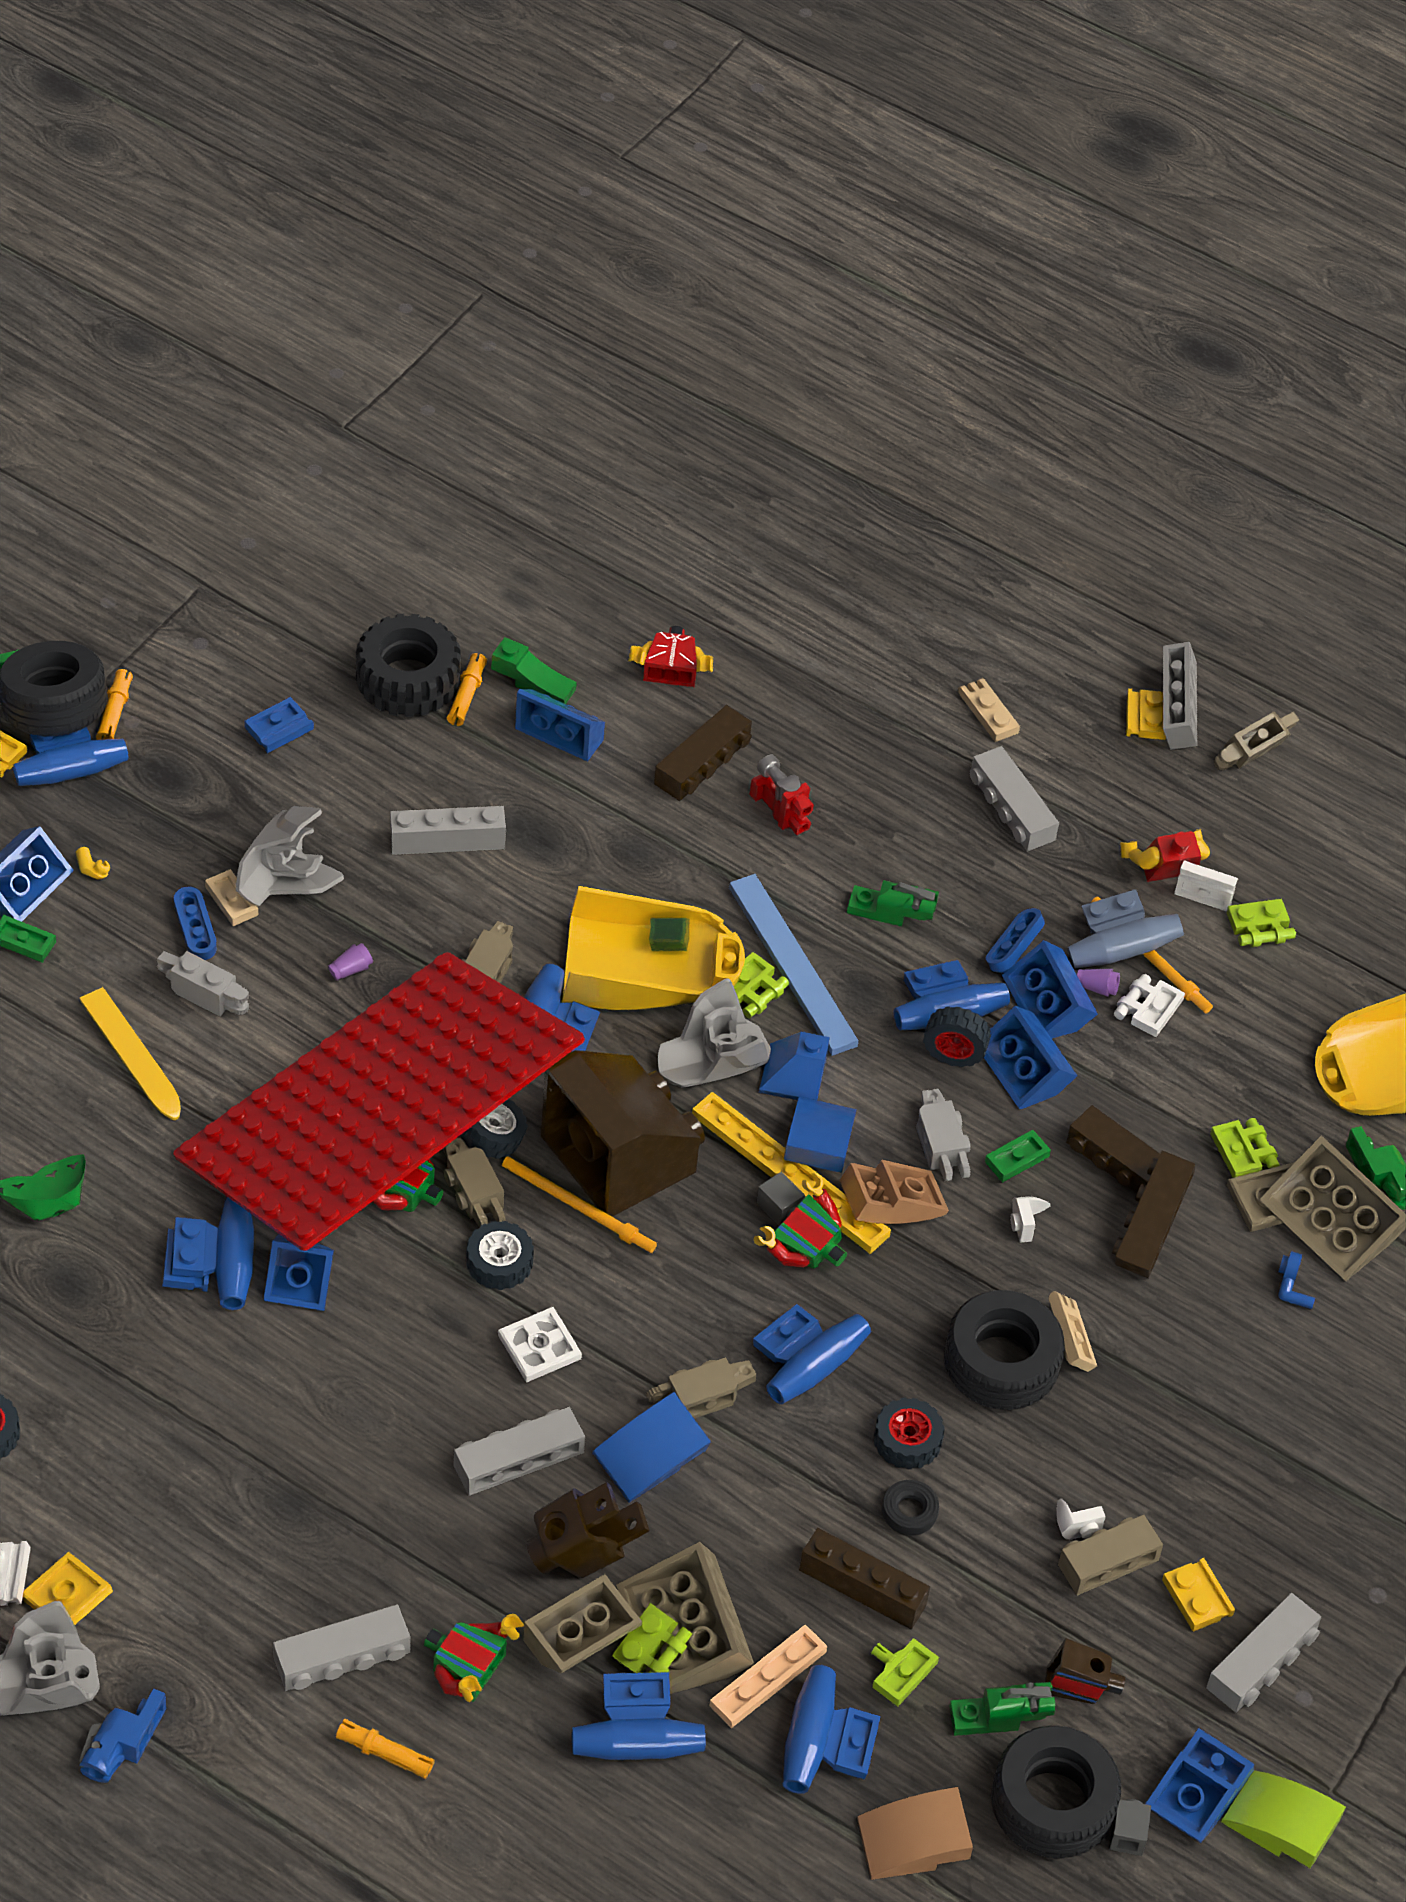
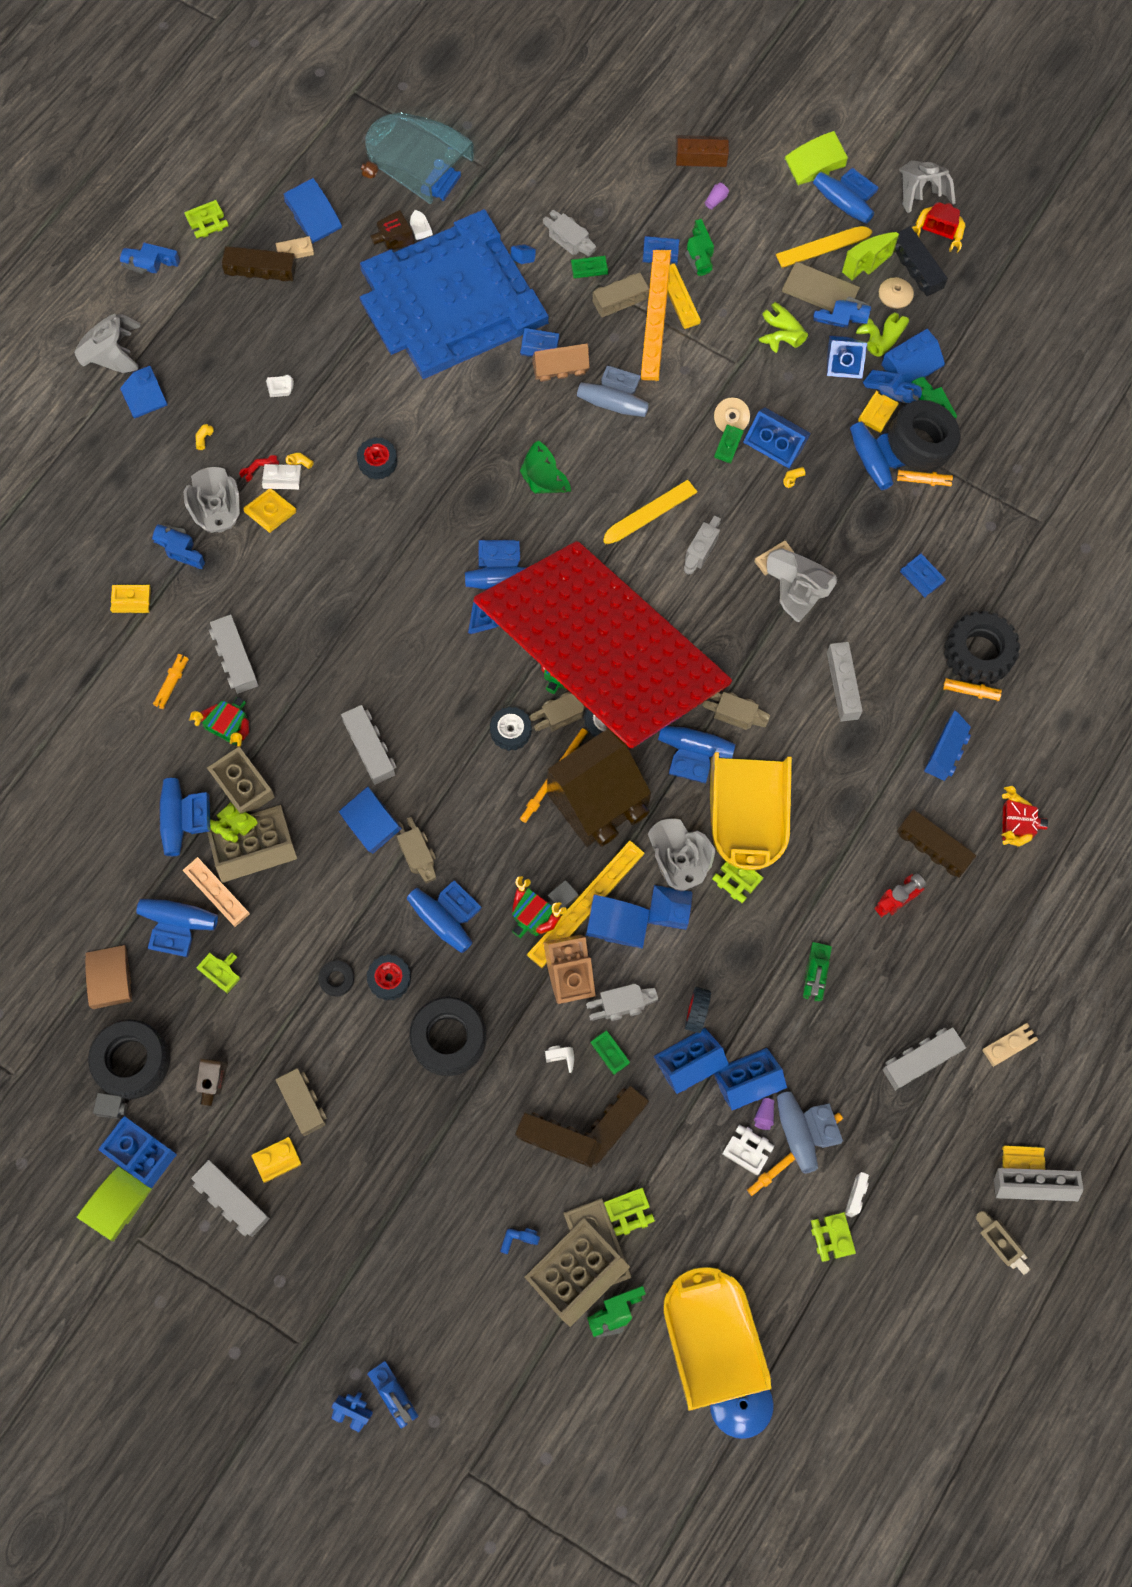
camera: 90 degrees right, 20 degrees up
blue plate [174,887,217,960] -> none
medium lavender cone [328,943,373,981] -> none
green slope [491,637,577,704] -> none
white piece [498,1307,582,1383] -> none
dark brown piece [527,1482,650,1578] -> none
clear green piece [649,918,690,951] -> none
medium blue tile [729,874,858,1056] -> none
dark brown brick [799,1528,930,1630] -> none
blue plate [894,960,1010,1031] -> none
green plate [949,1682,1055,1736] -> none
blue plate [986,908,1045,973] -> none
tan hinge [1049,1291,1097,1372] -> none
white plate [1057,1499,1106,1540] -> none
red torso [1120,829,1210,882] -> none
none -> yellow plate [110,585,151,613]

